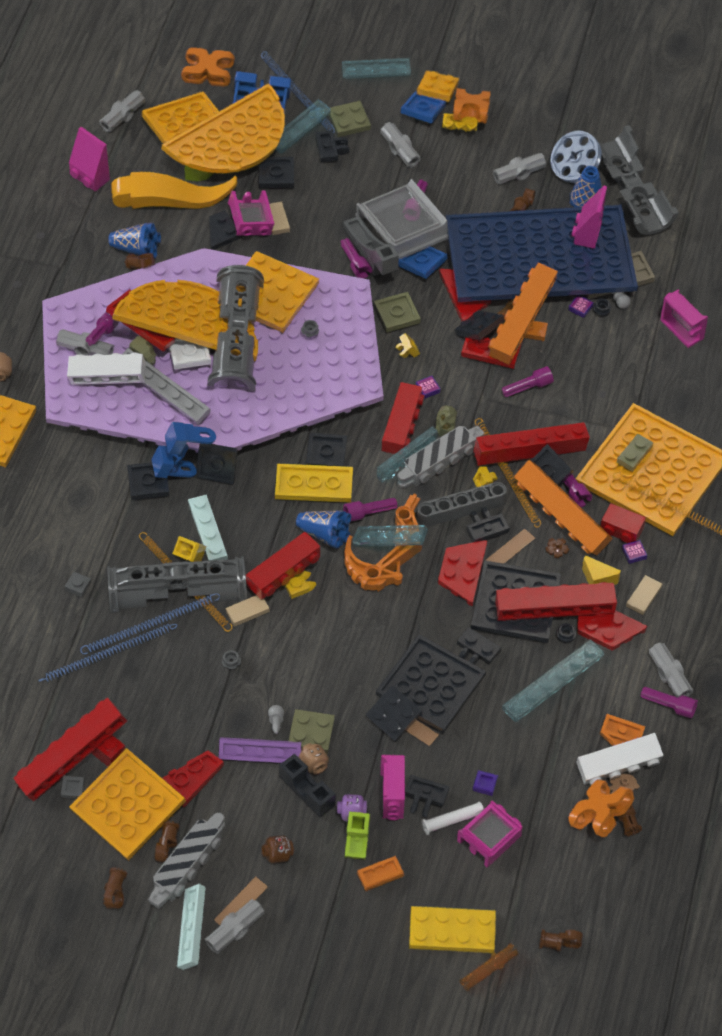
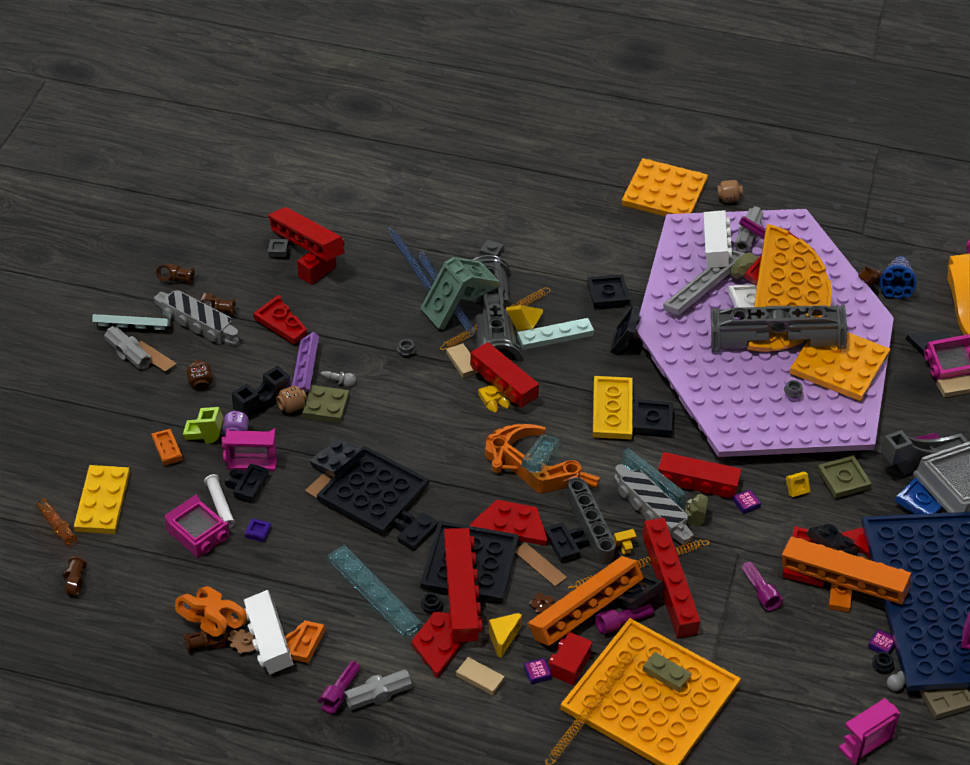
camera: 90 degrees right, 10 degrees down
light orange plate [69,748,186,861] -> none
blue piece [152,422,216,478] -> none
blue cone [296,510,351,549] -> none
magenta piece [343,498,397,521] -> none
none -> sand green bracket [421,257,500,330]

